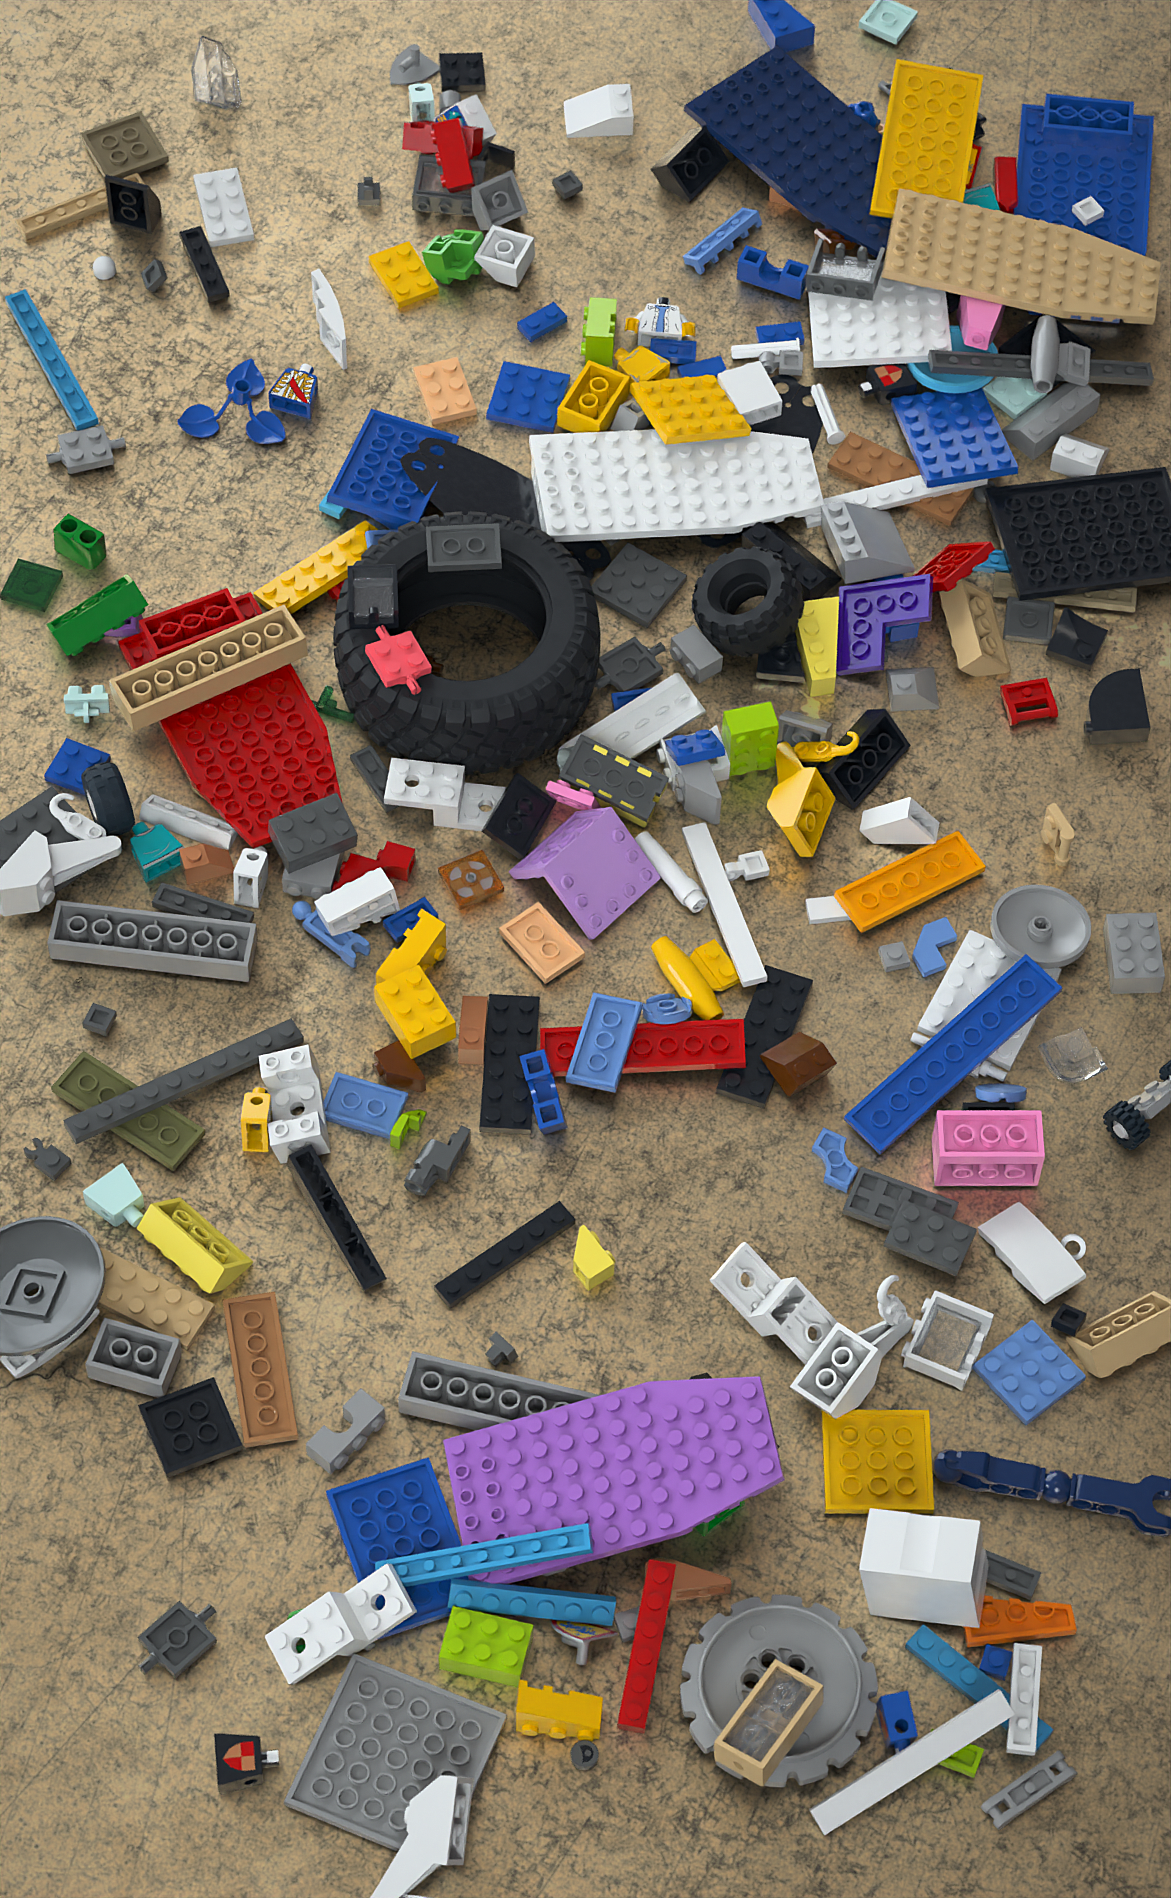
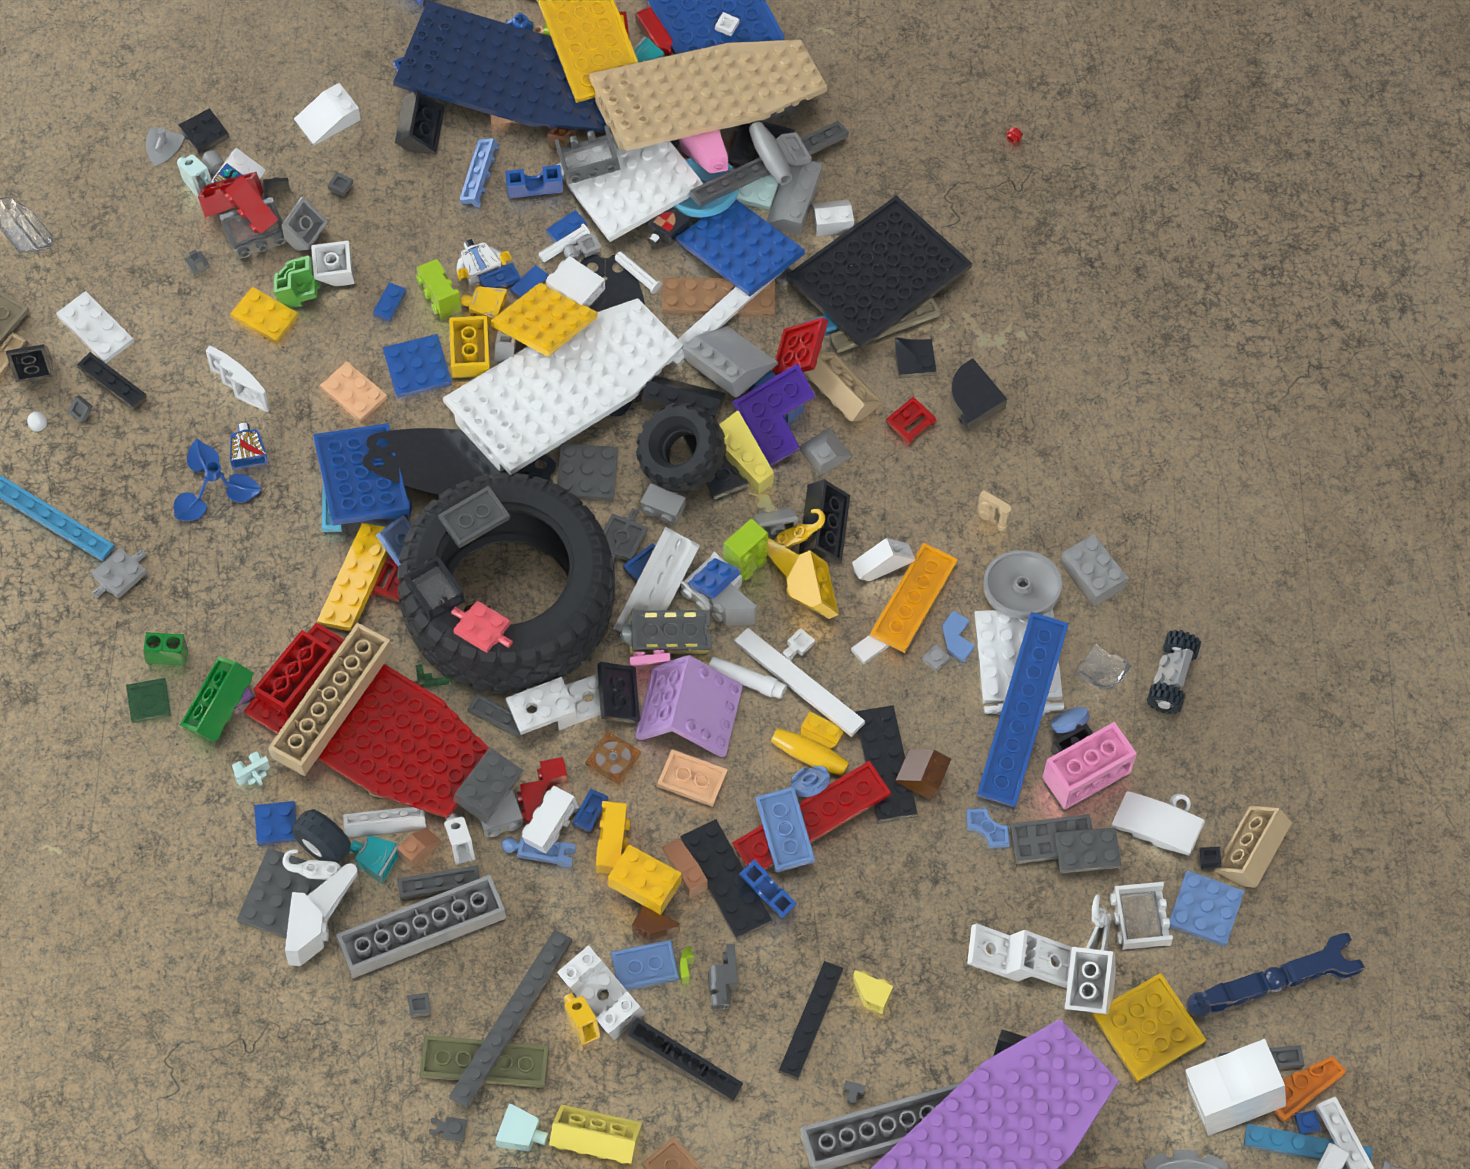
camera: 30 degrees left, 5 degrees up
dark grey tile [1003,596,1055,645] -> none

